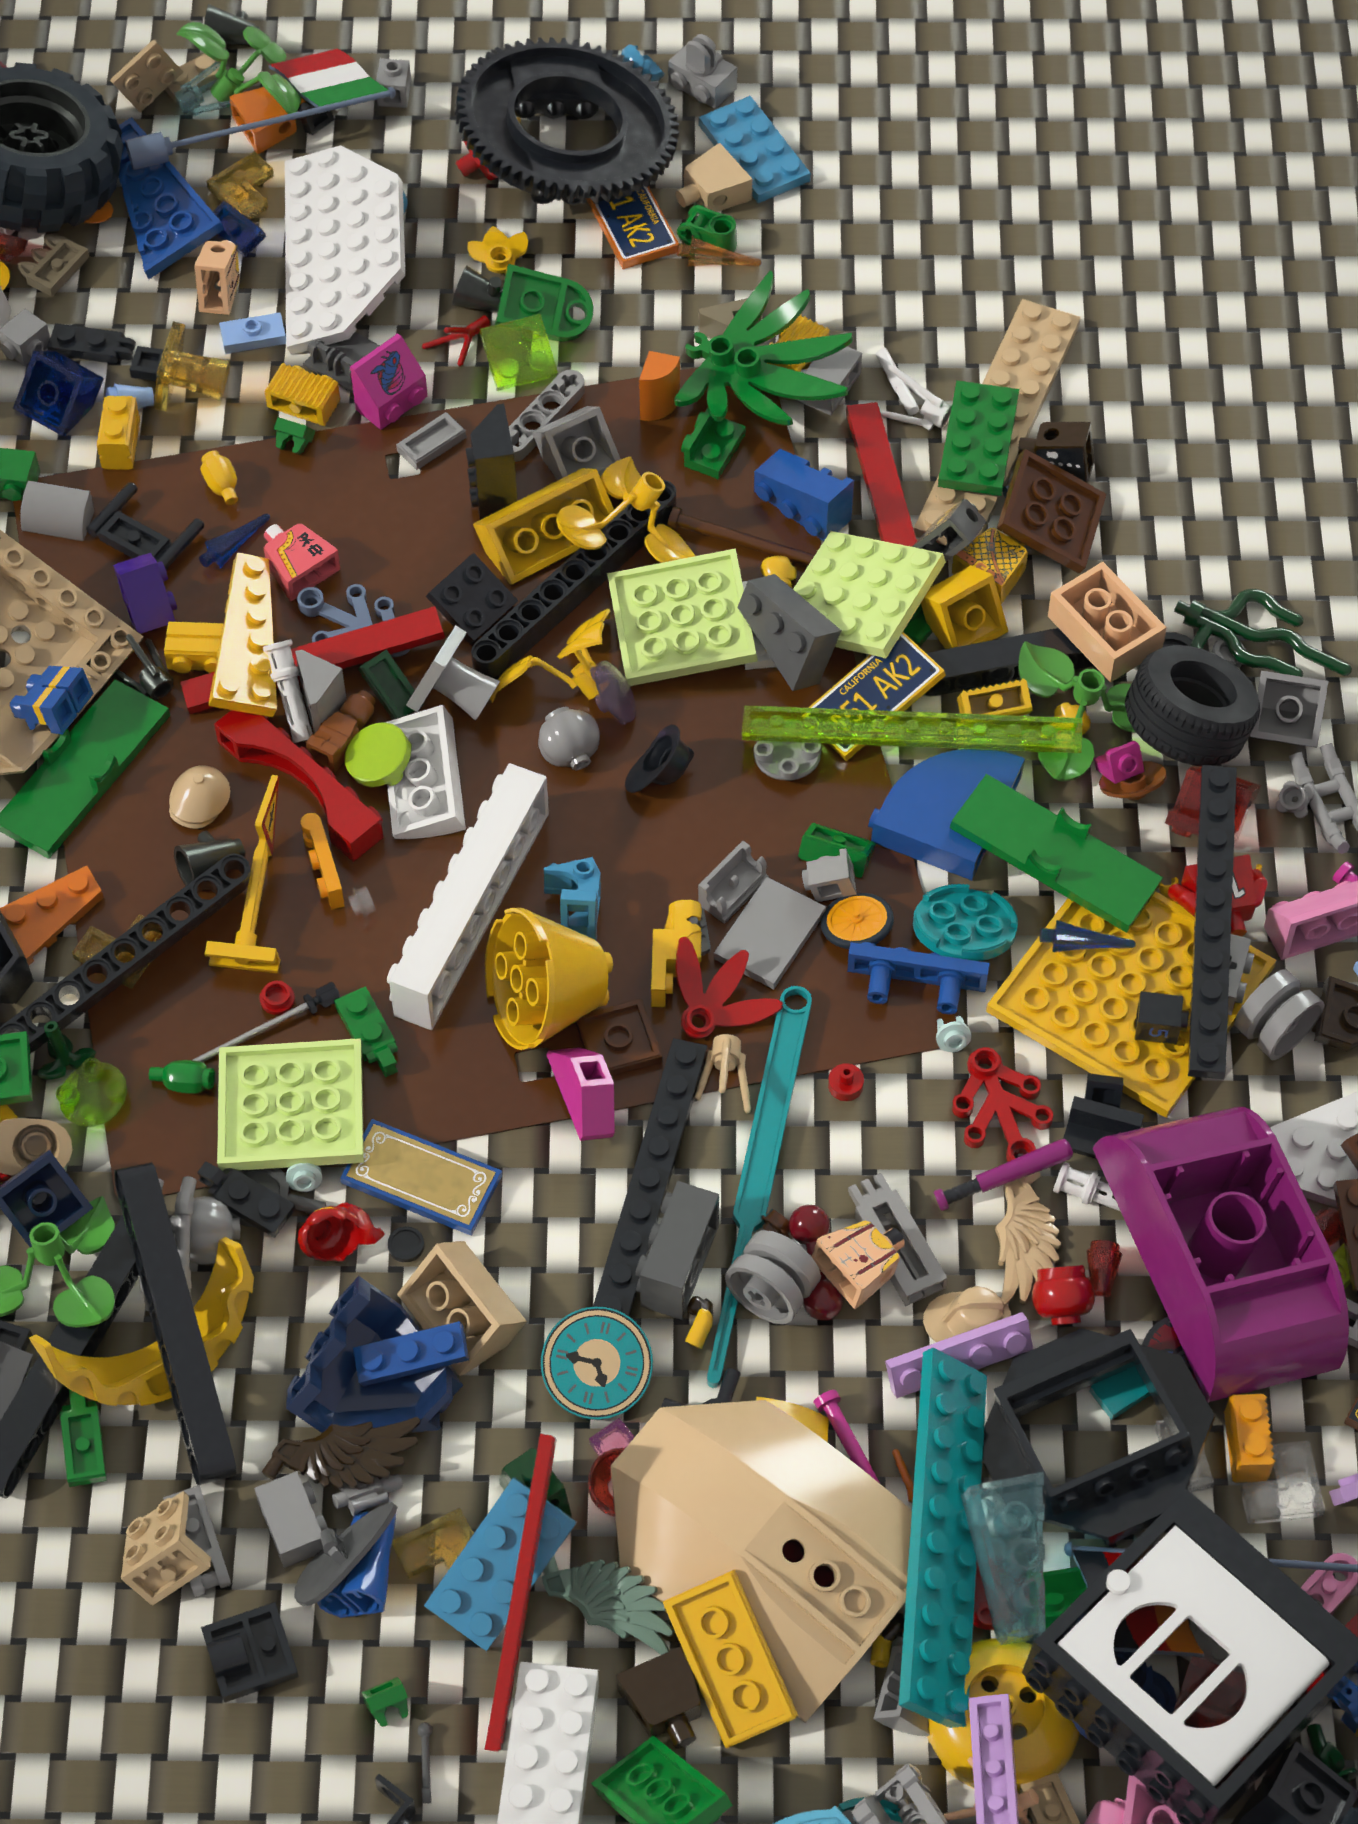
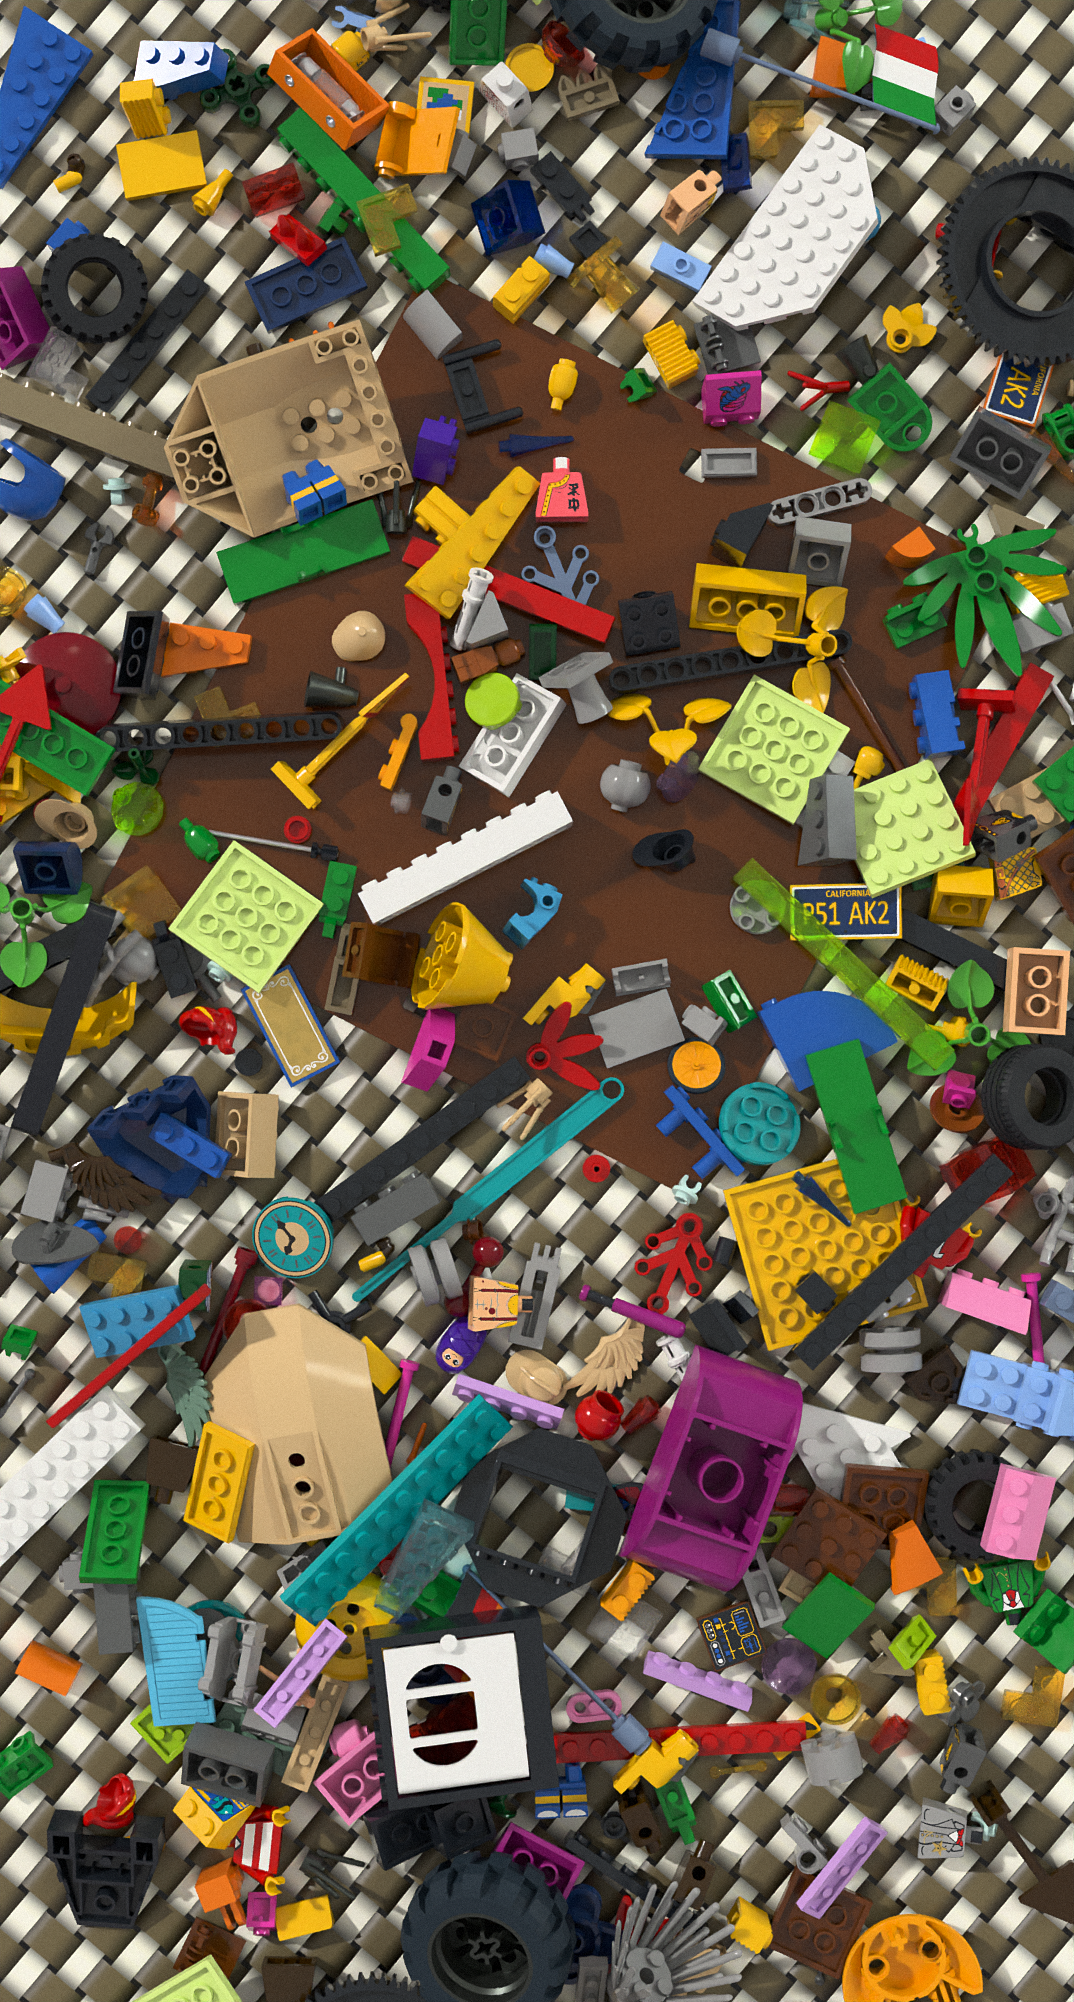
camera: 40 degrees right, 30 degrees up
none -> clear yellow bracket [101,865,182,938]
none -> clear red plate [114,1226,142,1254]
none -> dark red piece [199,1246,259,1375]
none -> dark tan slope [324,923,360,1015]
none -> reddish brown panel [342,921,420,988]
none -> dark grey torso [421,766,462,836]
none -> dark purple piece [435,1315,487,1374]
none -> black hinge [712,1236,737,1265]
none -> dark grey brick [949,406,1051,500]
none -> red piece [957,688,1017,846]

